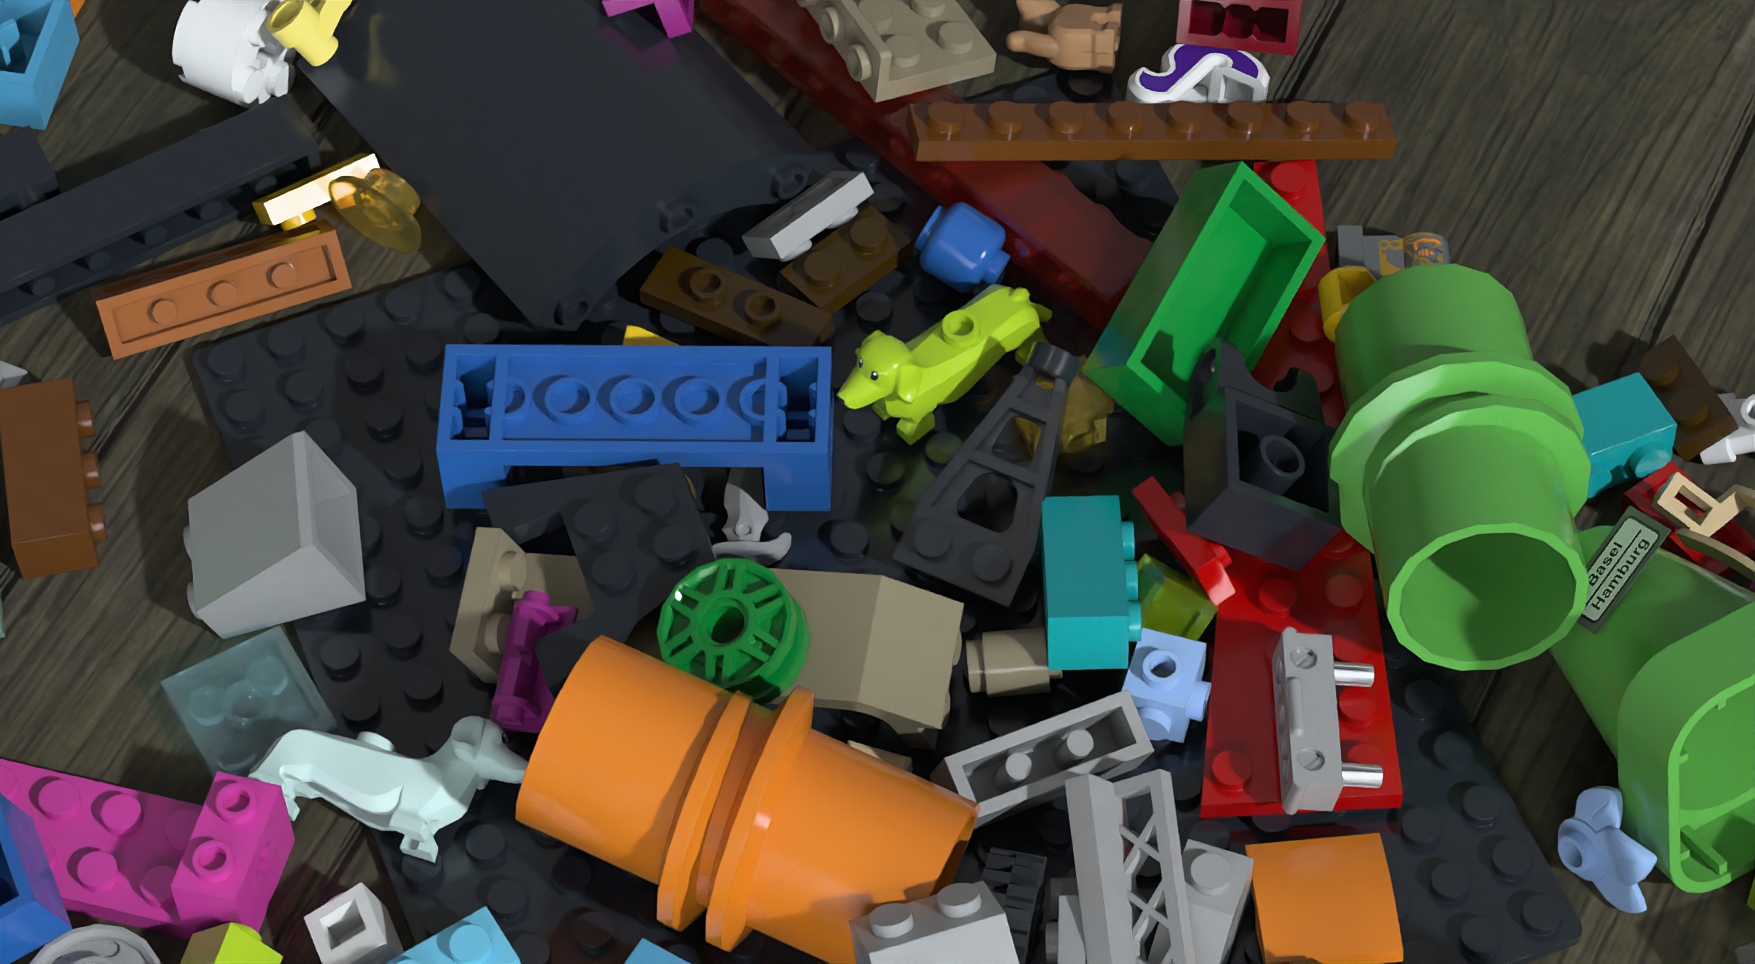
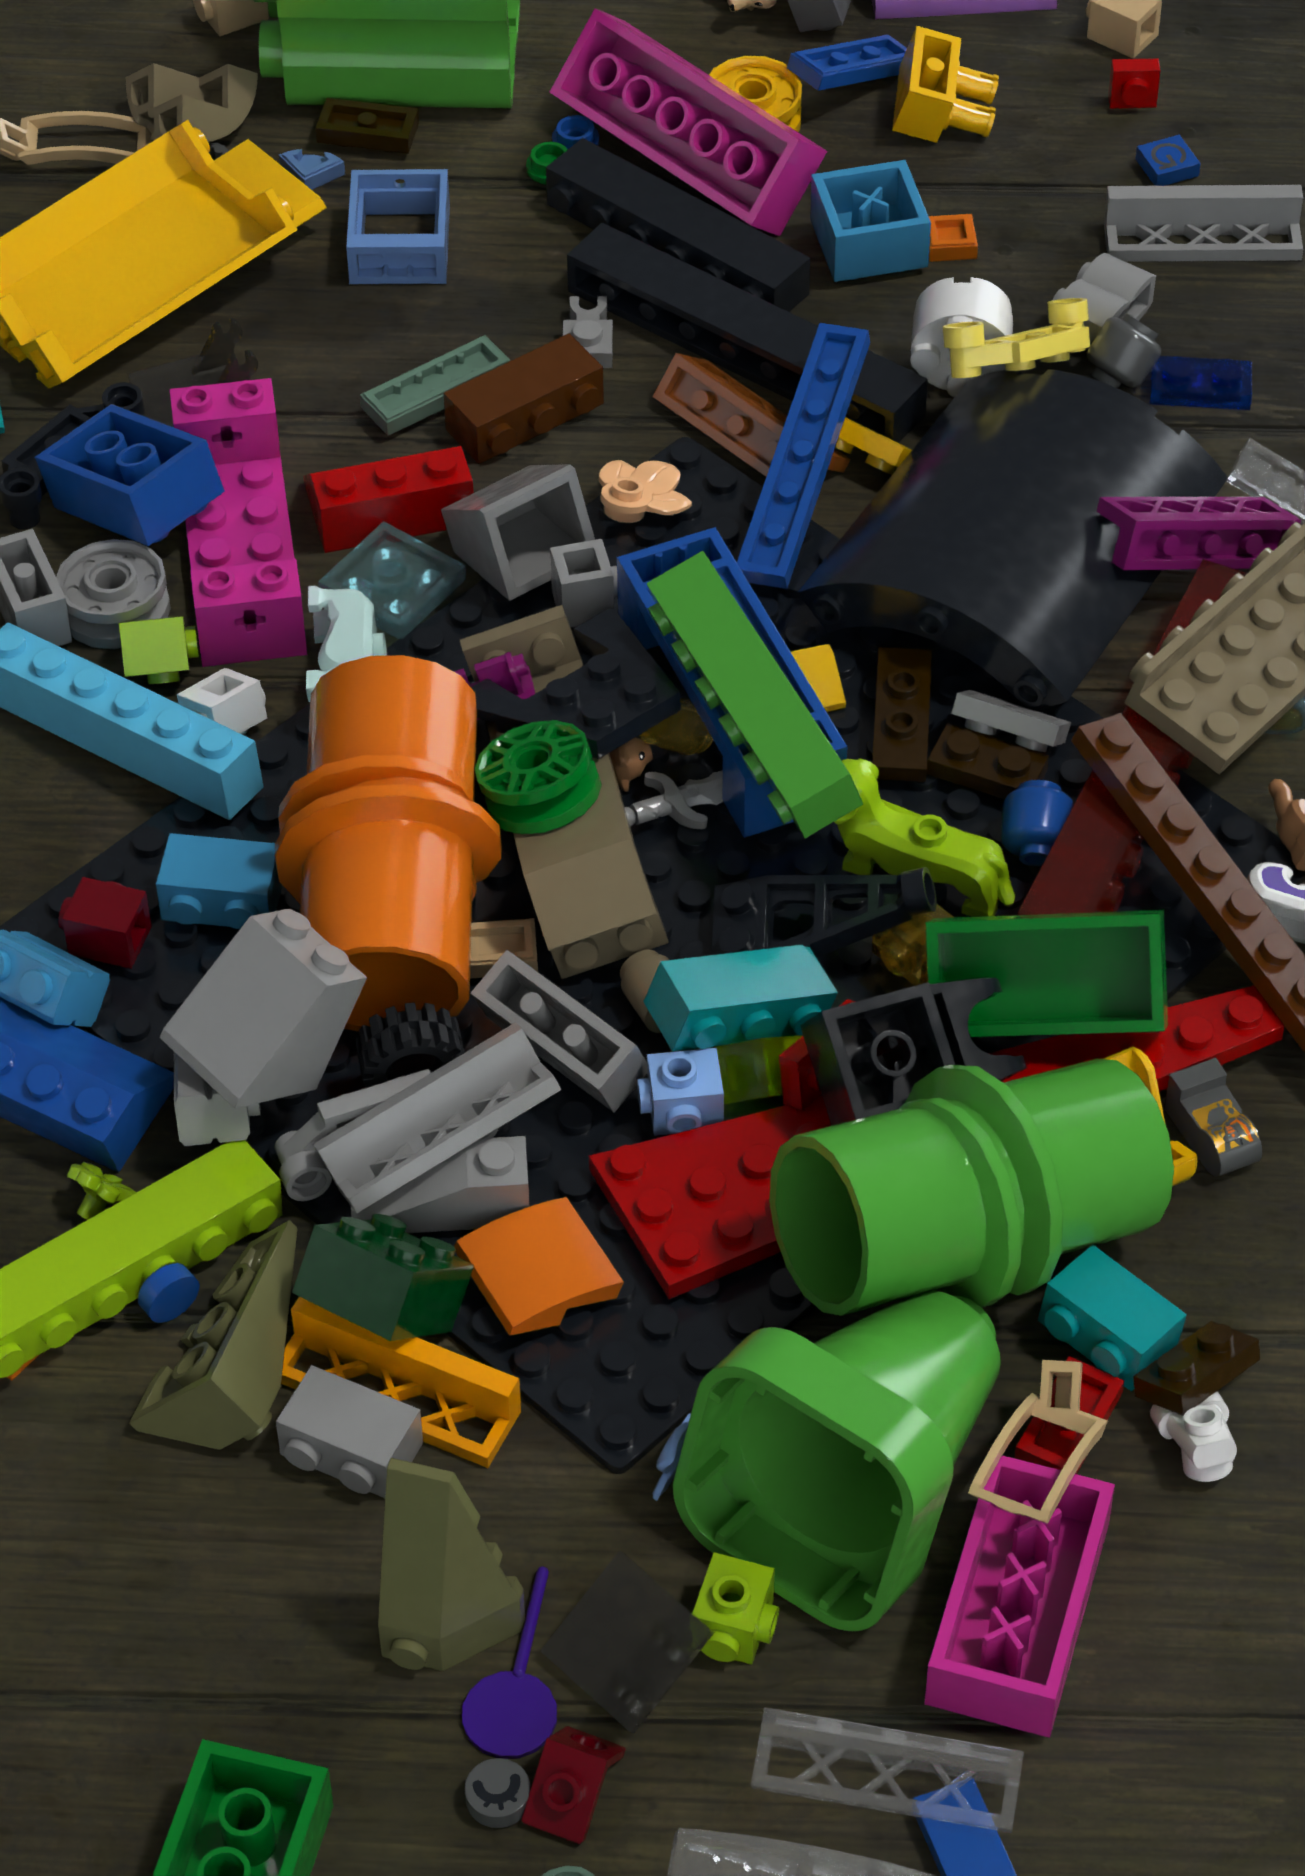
camera: 65 degrees right, 5 degrees down
clear yellow piece [328,167,422,253] -> none
light grey piece [1272,627,1383,815] -> none
sticker [1576,506,1671,634] -> none
none -> red slope [303,446,474,553]
none -> light grey brick [550,539,618,627]
none -> light nougat plate [598,460,692,523]
none -> bright green brick [646,551,863,838]
none -> blue plate [737,323,870,589]

